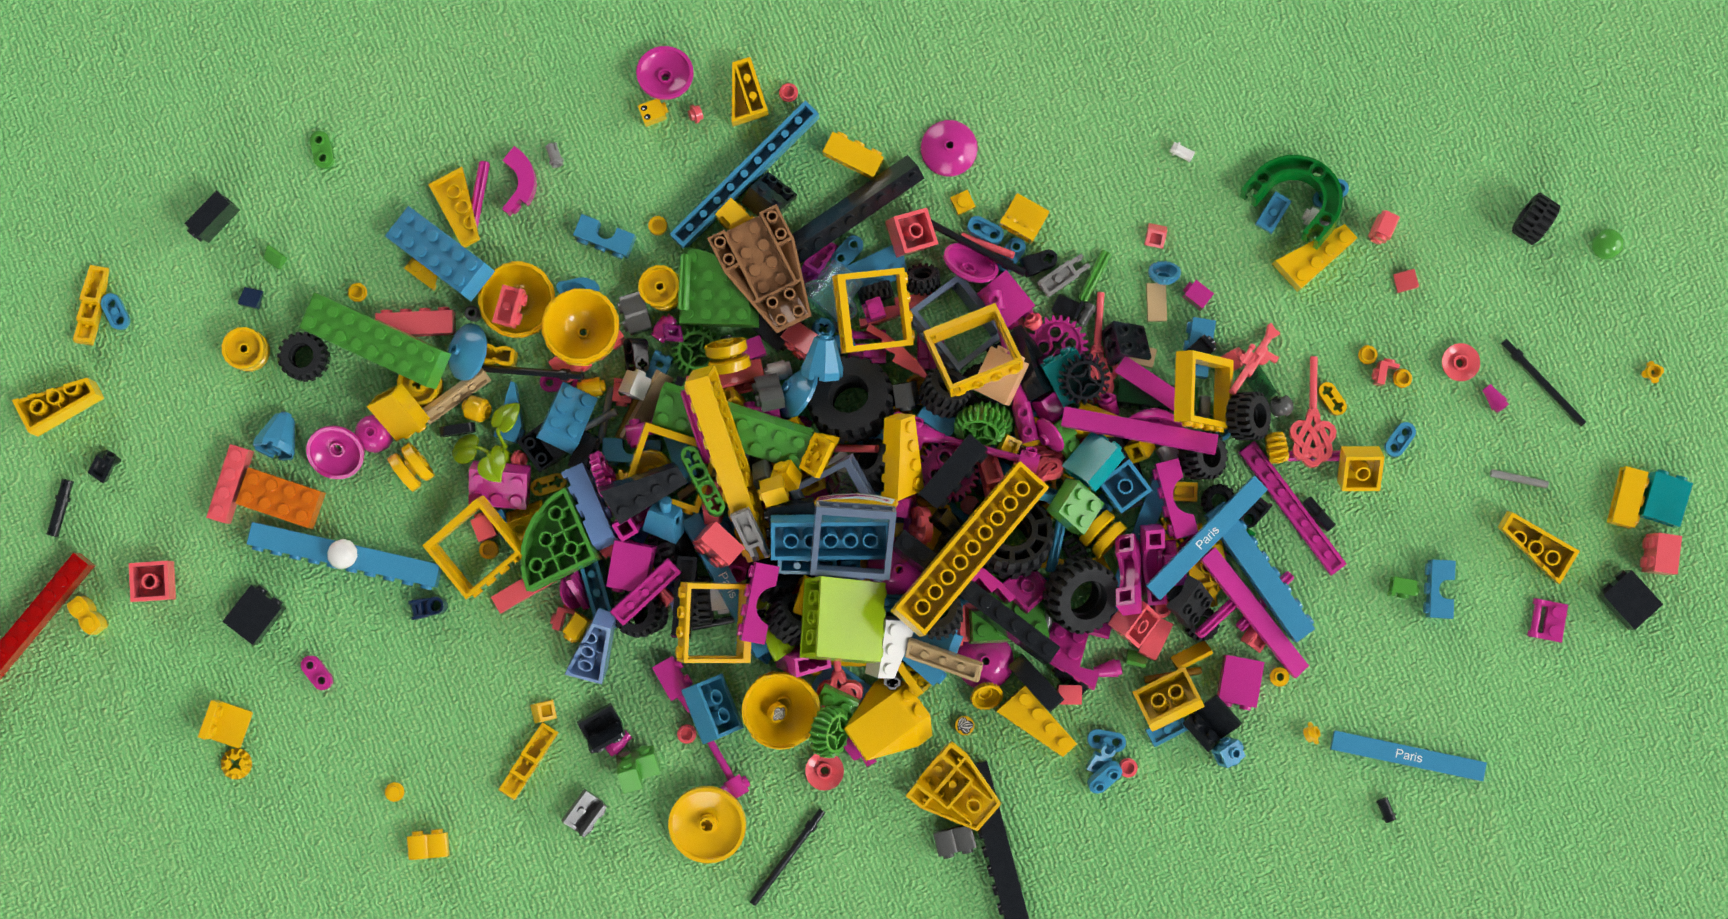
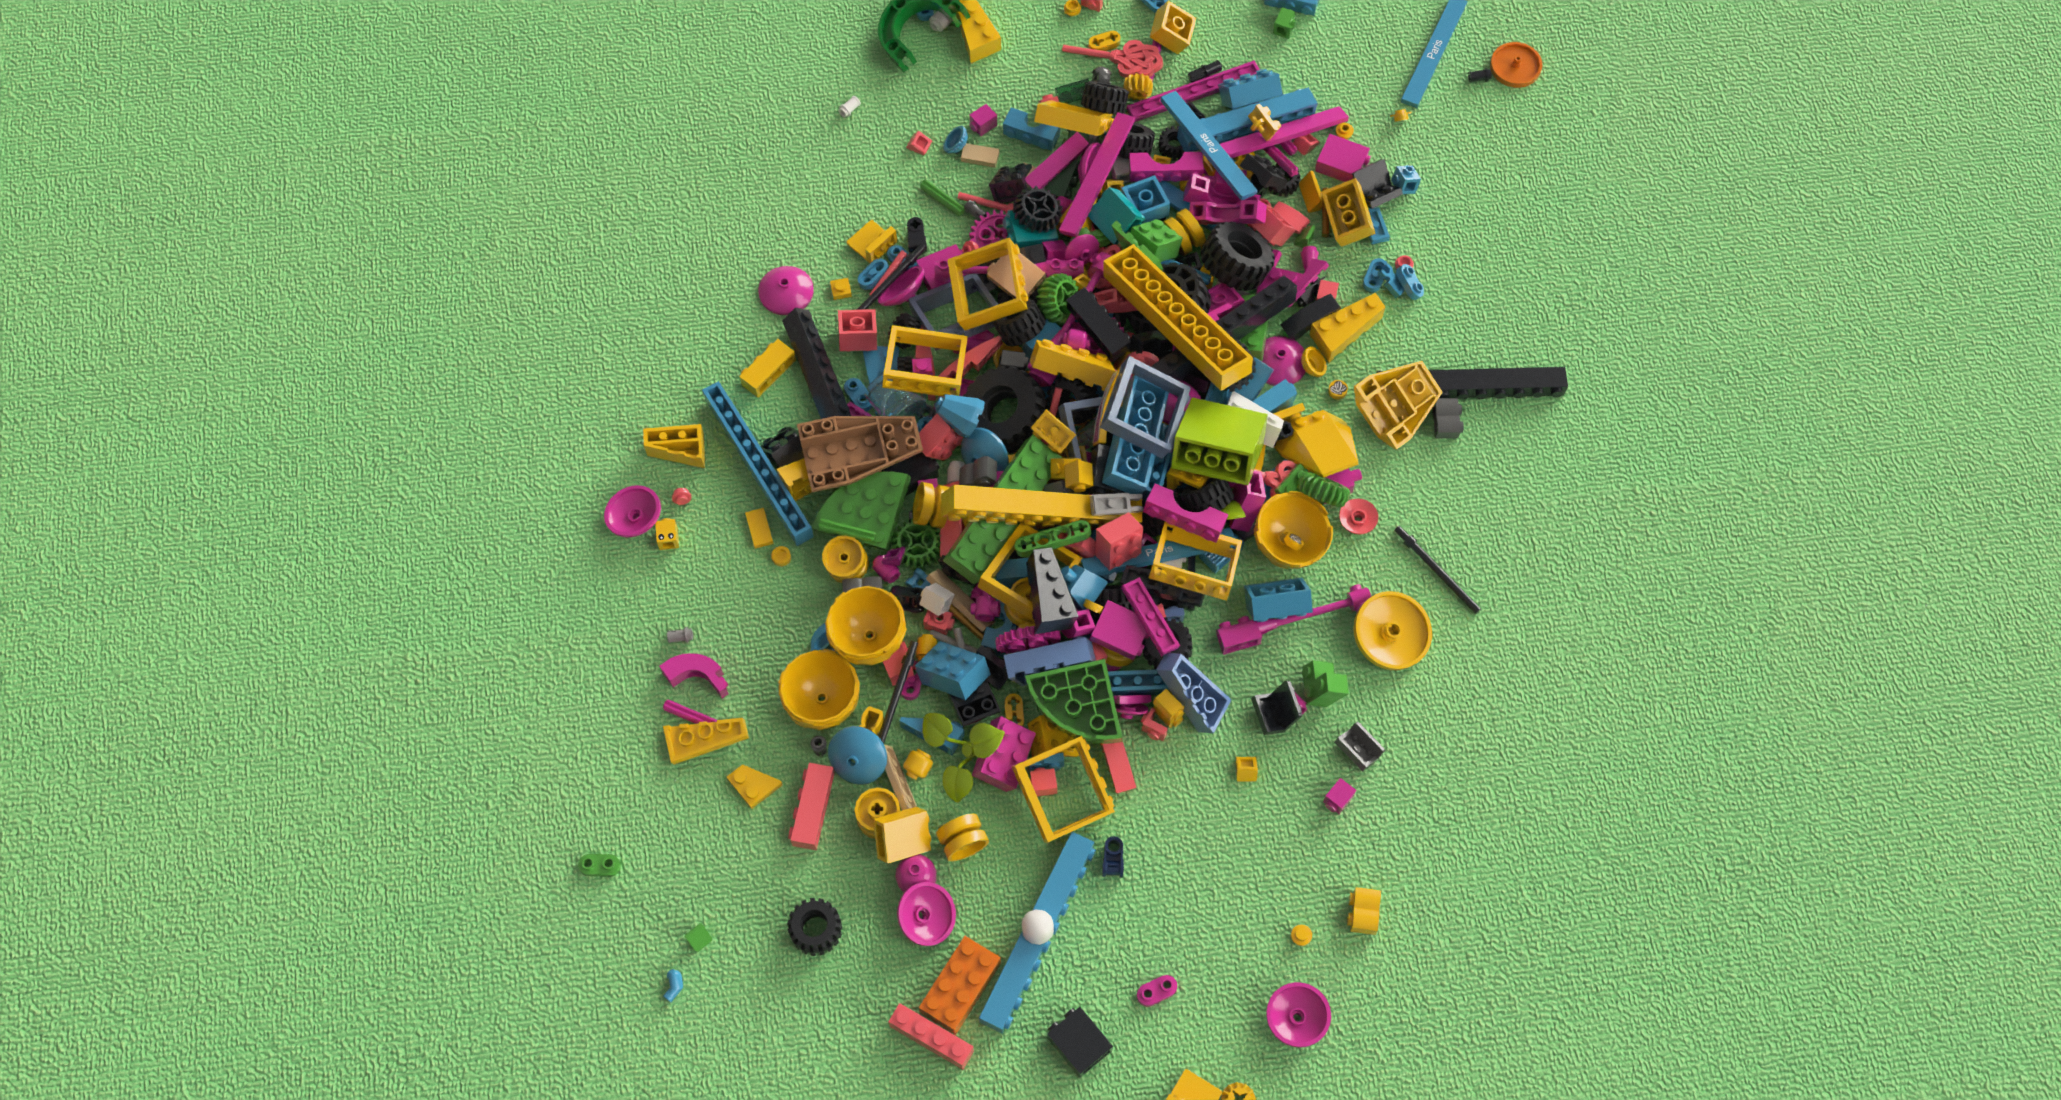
camera: 75 degrees left, 20 degrees down
black brick [184,190,240,243] -> none
yellow wheel [221,327,270,372] -> none
dark blue slope [238,287,264,310] -> none
dark azure cone [253,412,295,461] -> none
bright green brick [299,292,451,389] -> none
yellow plate [348,283,367,302] -> none
dark azure brick [385,206,495,301] -> none
black beam [439,422,476,437] -> none
yellow tile [479,540,499,559] -> none
coral bracket [492,285,528,329] -> none
yellow slope [498,722,559,801] -> none
dark azure arch [573,214,637,259] -> none
coral plate [677,724,697,744] -> none
dark pink axle [680,390,711,464] -> none
coral plate [779,83,798,102] -> none
tan tile [905,638,983,682] -> none
light grey hinge [1037,254,1091,298] -> none
black bracket [1052,294,1084,321] -> none
black bracket [1185,334,1217,365] -> none
coral piece [1229,323,1280,395] -> none
dark azure plate [1255,191,1292,234] -> none
none -> dark azure arm [663,969,683,1002]
none -> yellow tile [745,507,774,549]
none -> dark pink head [1063,329,1091,350]
none -> yellow tile [1083,599,1104,614]
none -> bright green wing [1111,220,1163,270]
none -> dark azure brick [1218,69,1283,109]
none -> yellow hips [1248,104,1281,141]
none -> dark pink dish [1266,982,1331,1048]
none -> dark pink brick [1323,778,1357,815]
none -> orange piece [1490,42,1542,88]

